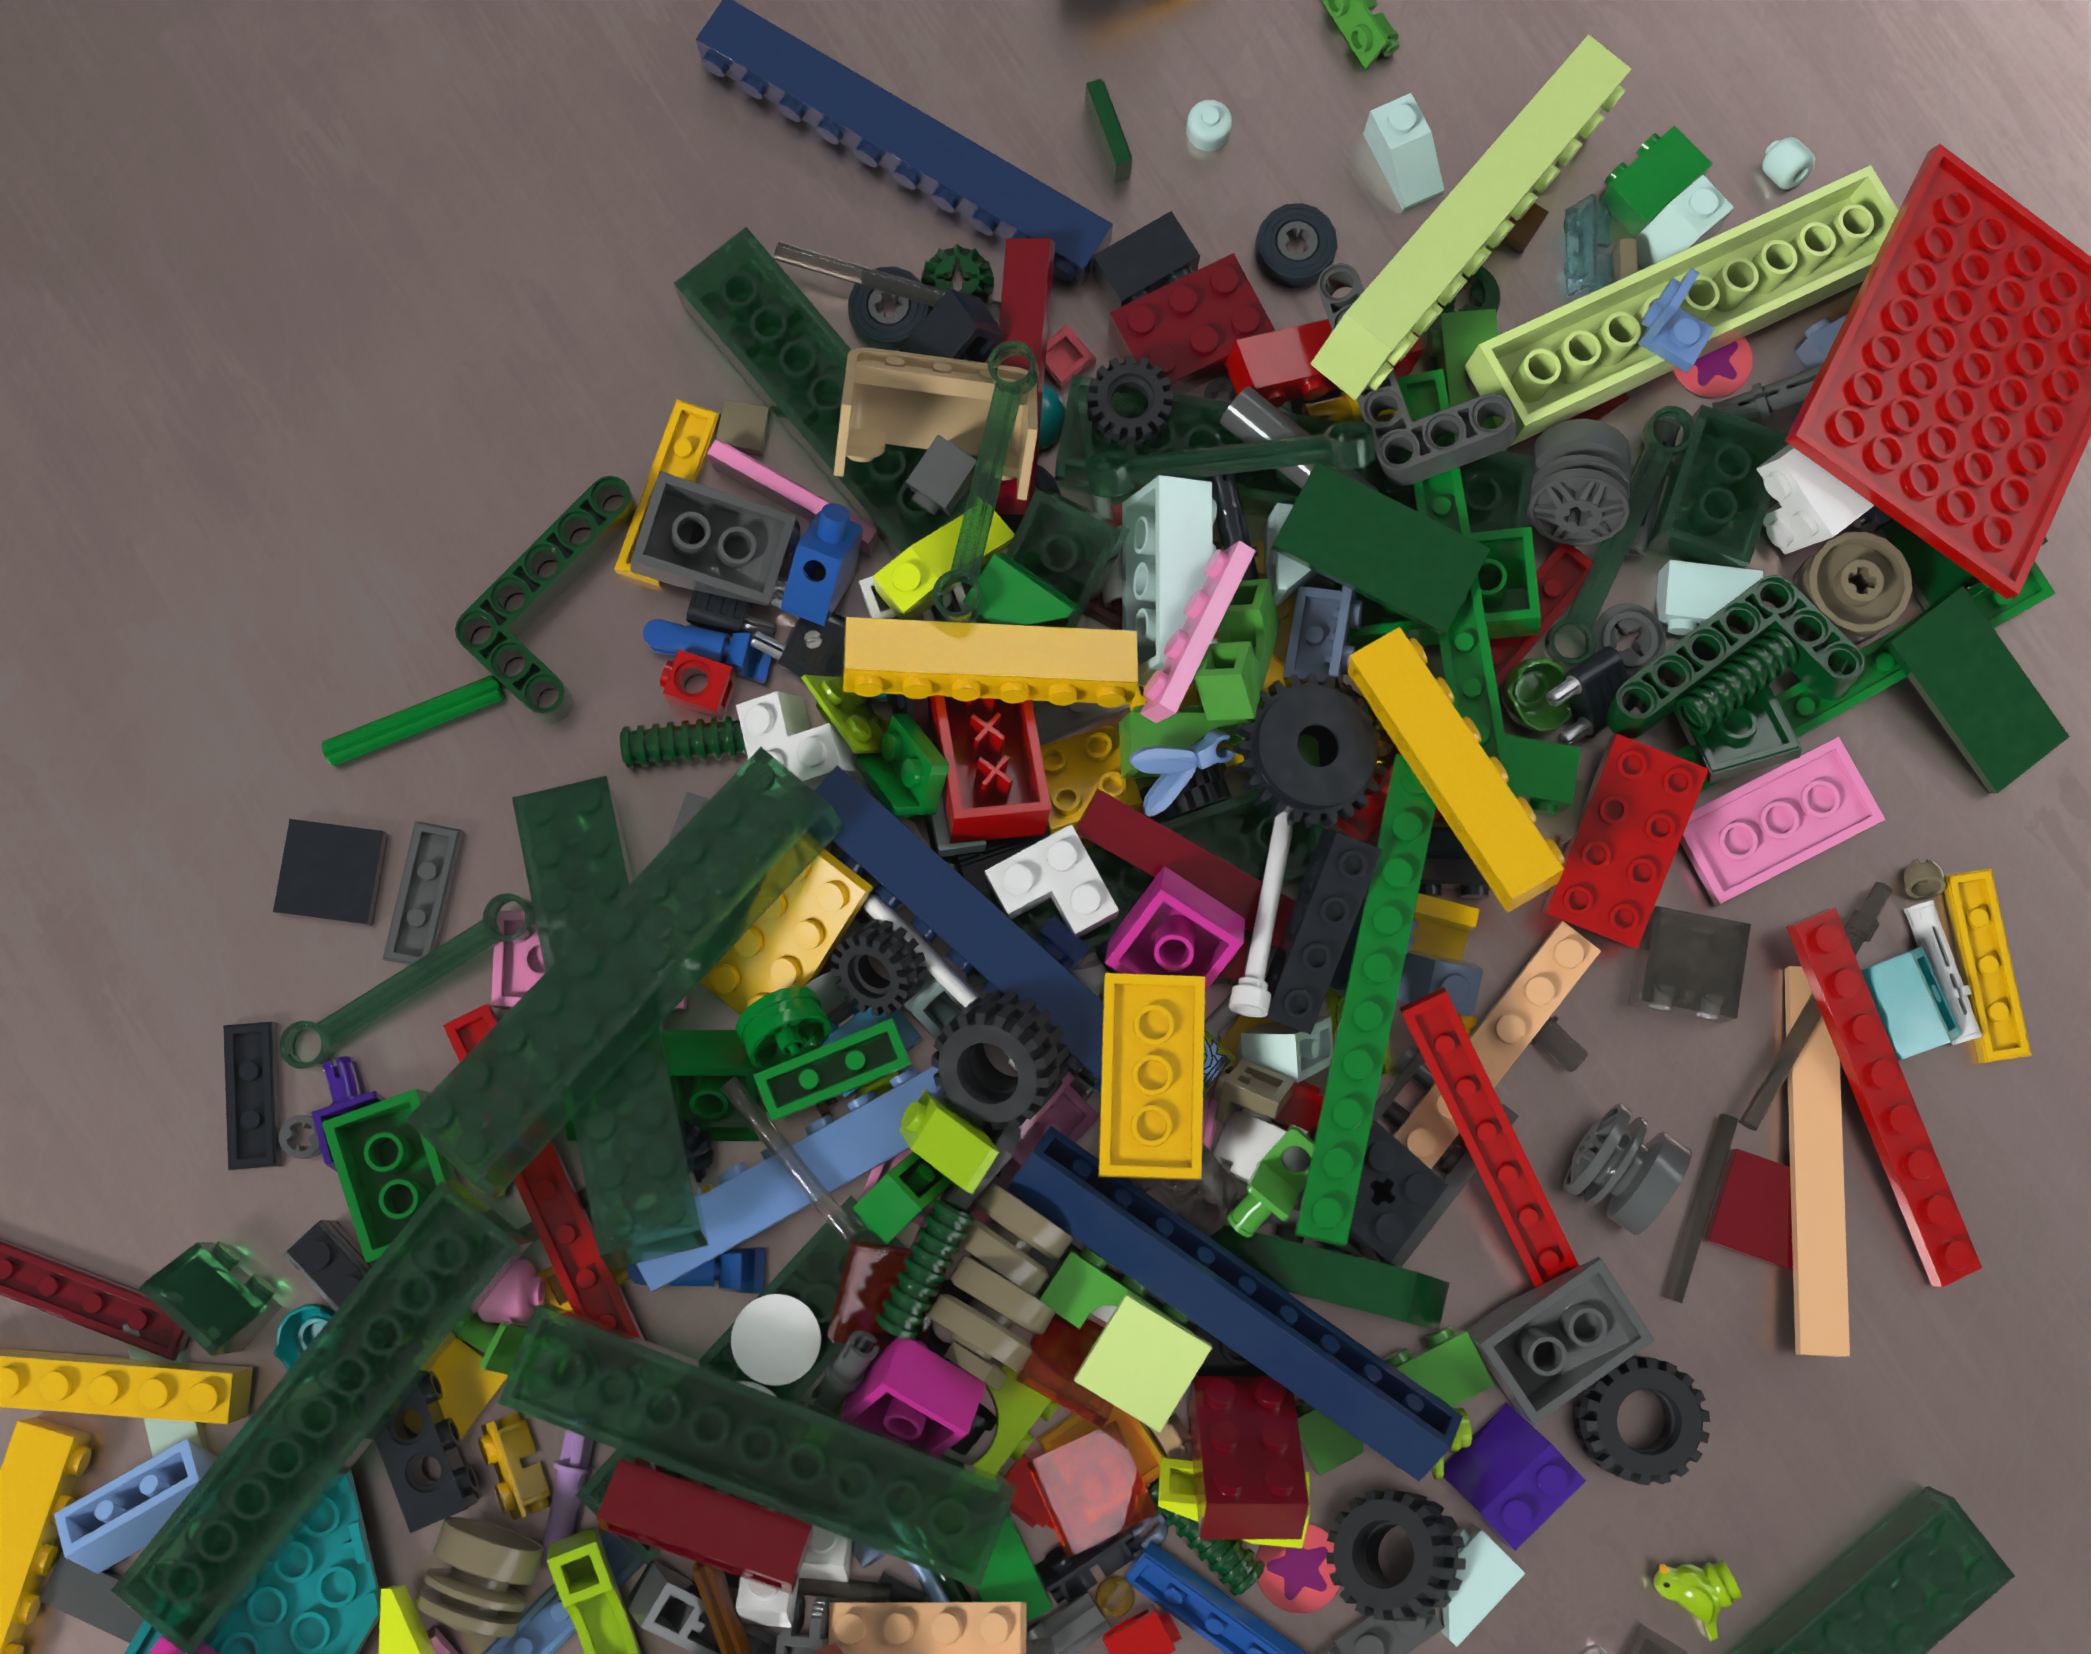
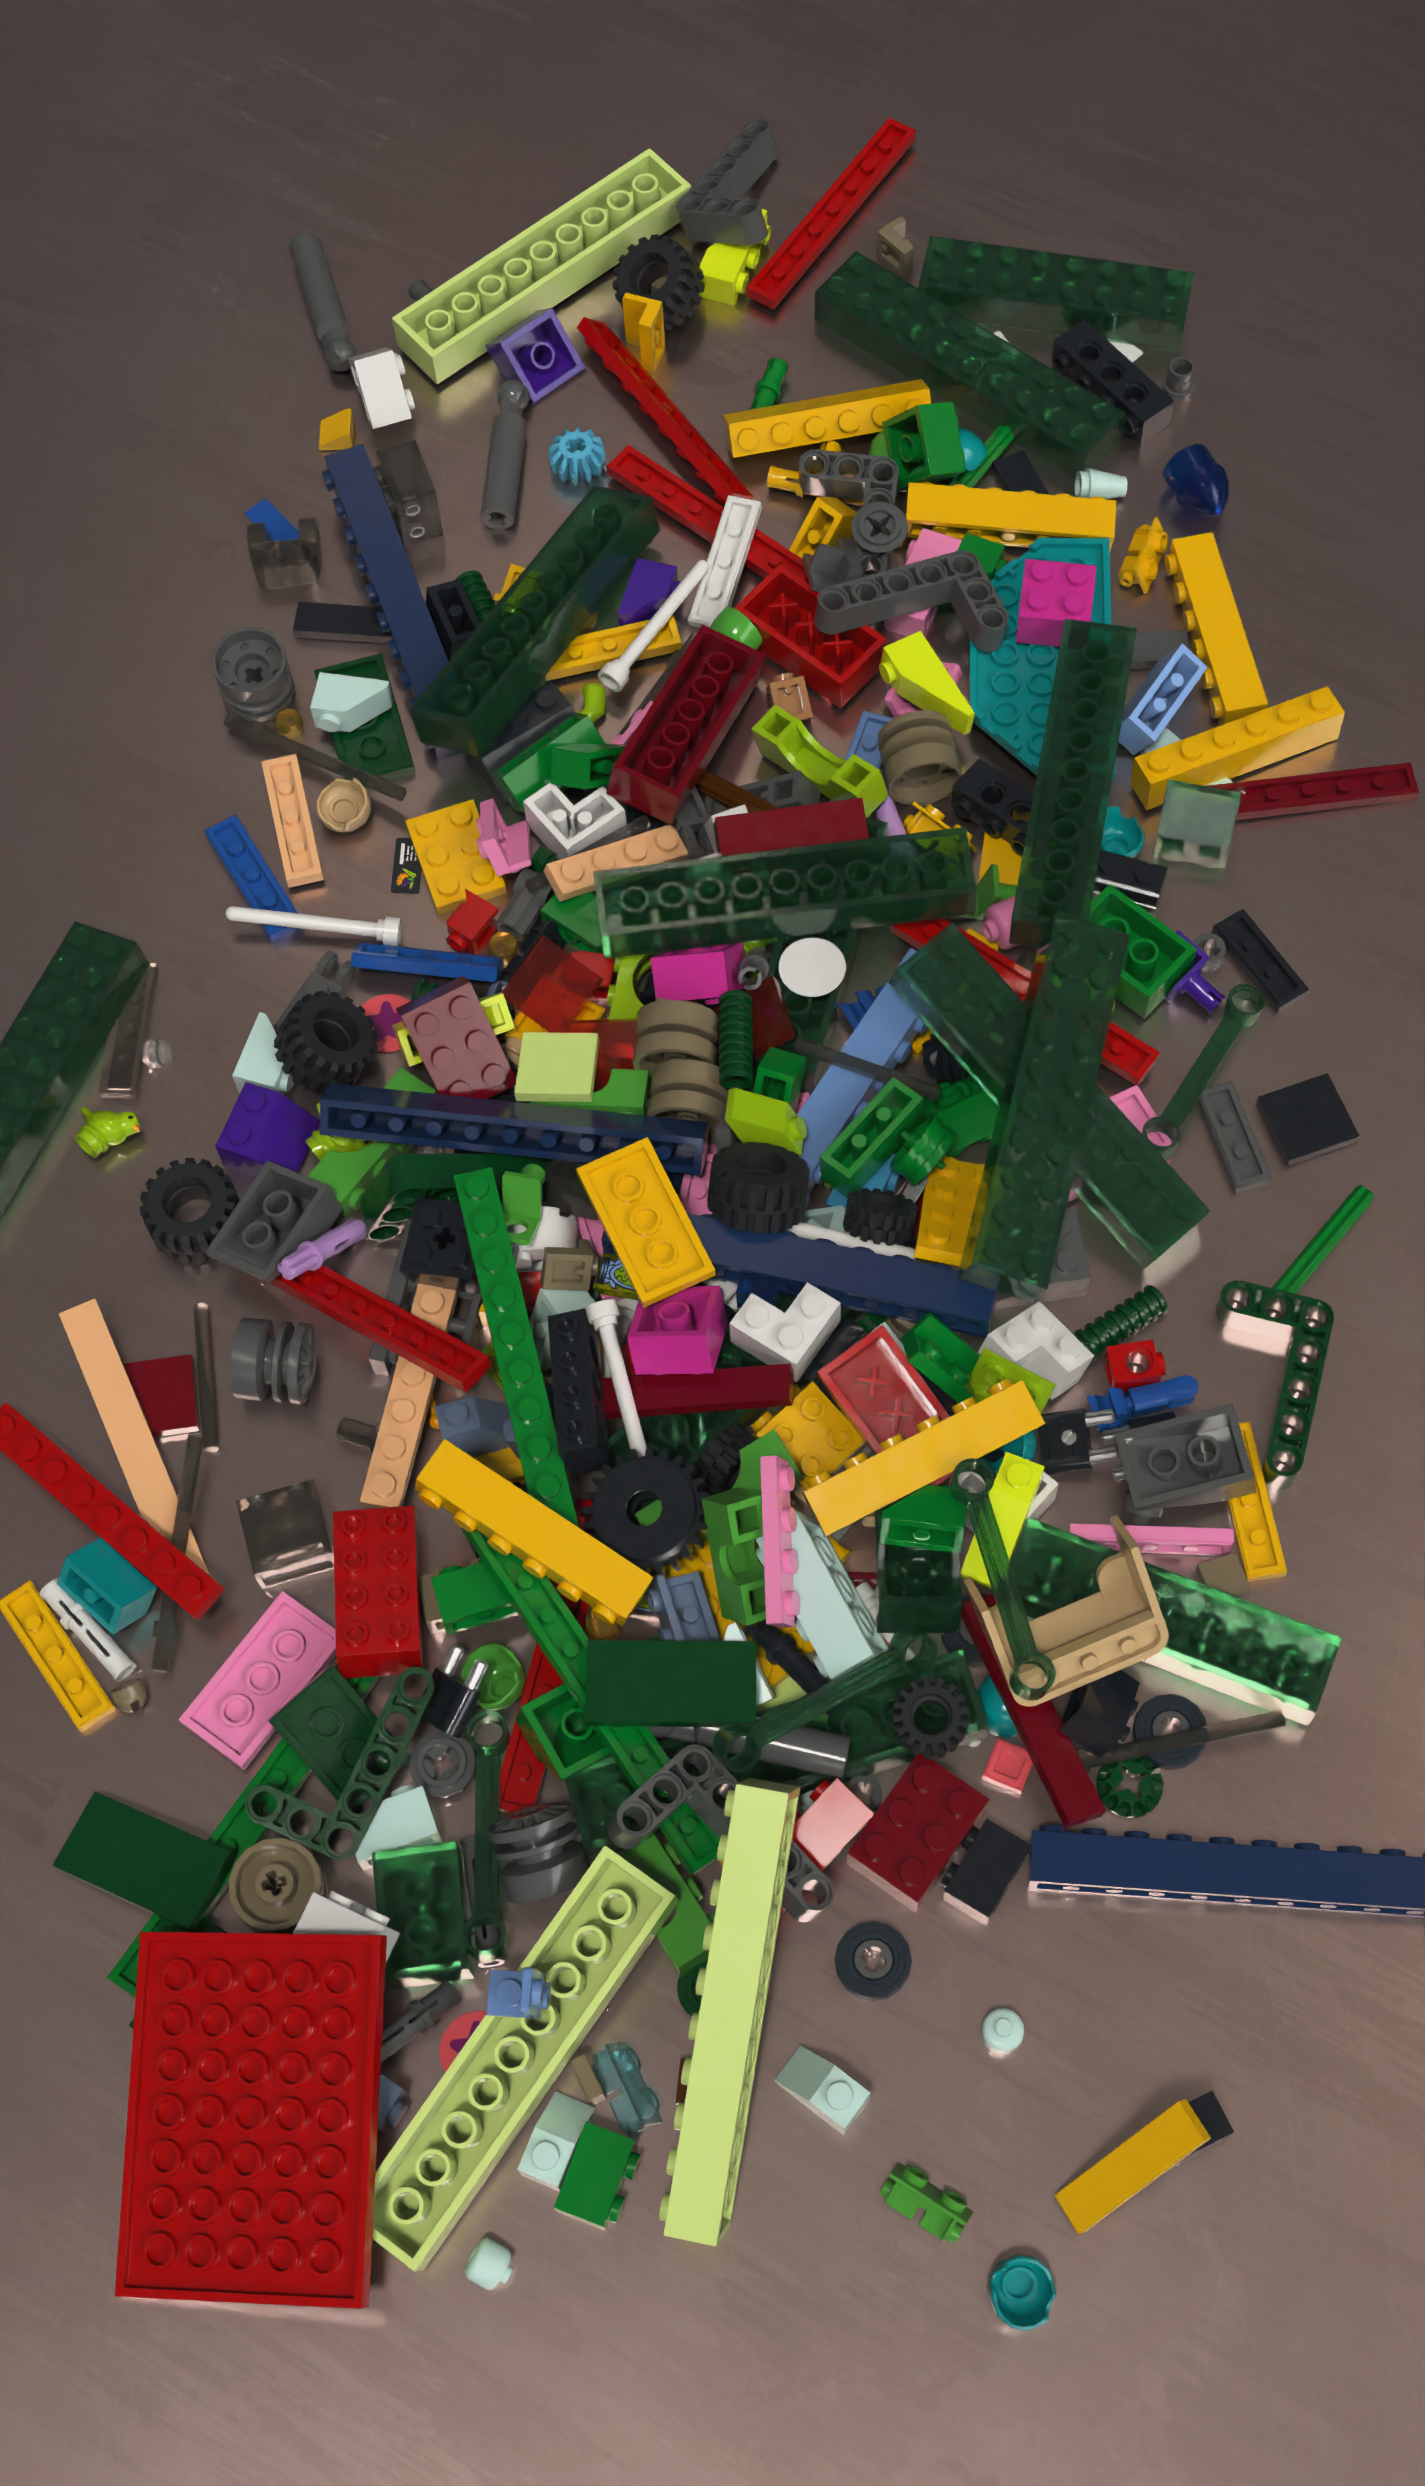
camera: 160 degrees right, 15 degrees down
blue torso [780,503,863,626] -> none
dark grey brick [906,434,982,516] -> none
dark green tile [1085,78,1133,183] -> none
medium blue piece [1129,729,1235,817] -> none
dark green piece [1677,630,1798,734] -> none
none -> lavender axle [277,1218,367,1280]

